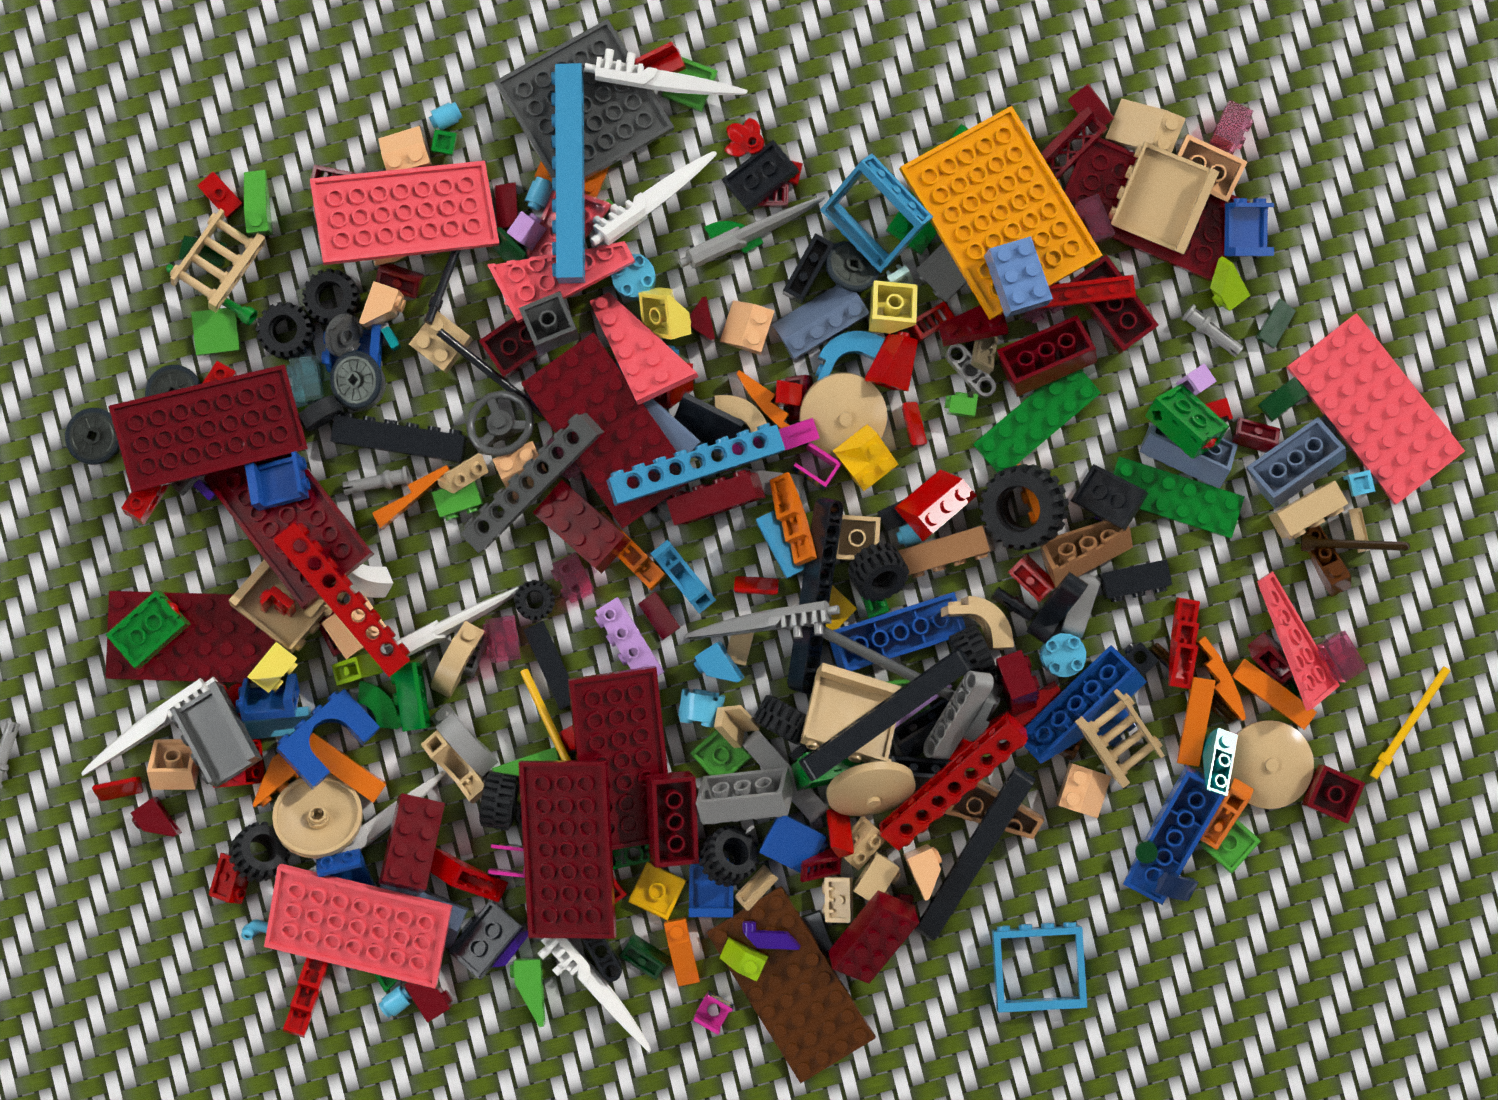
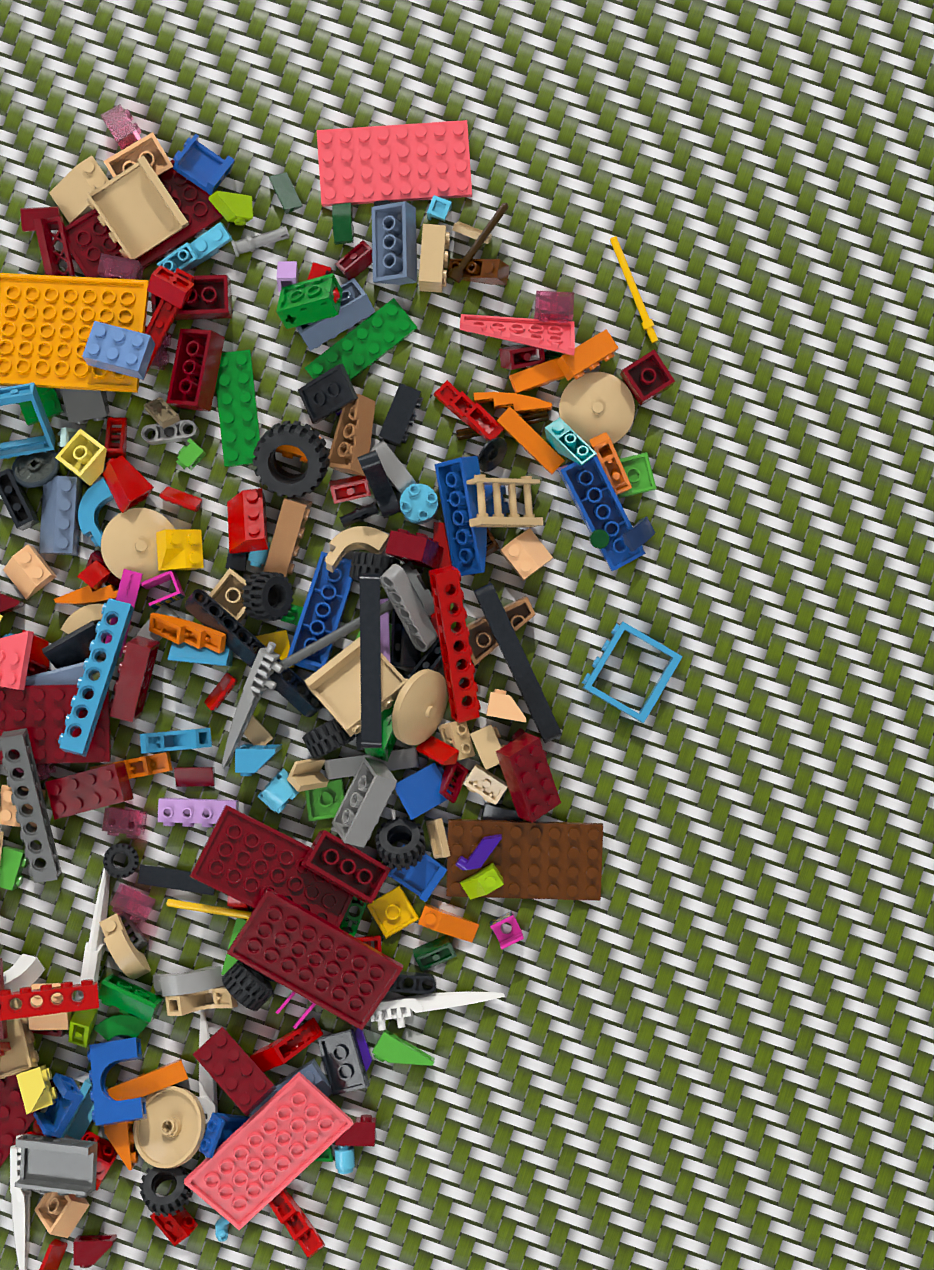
camera: 60 degrees left, 0 degrees up
dark grey wheel [642,498,672,530] -> none
dark red wing [939,305,1008,347] -> none
black brick [1123,642,1159,676] -> none
none -> red hinge [147,265,194,309]
none -> medium azure slope [157,222,232,273]
none -> black dish [478,437,507,472]
none -> orange brick [556,329,619,381]

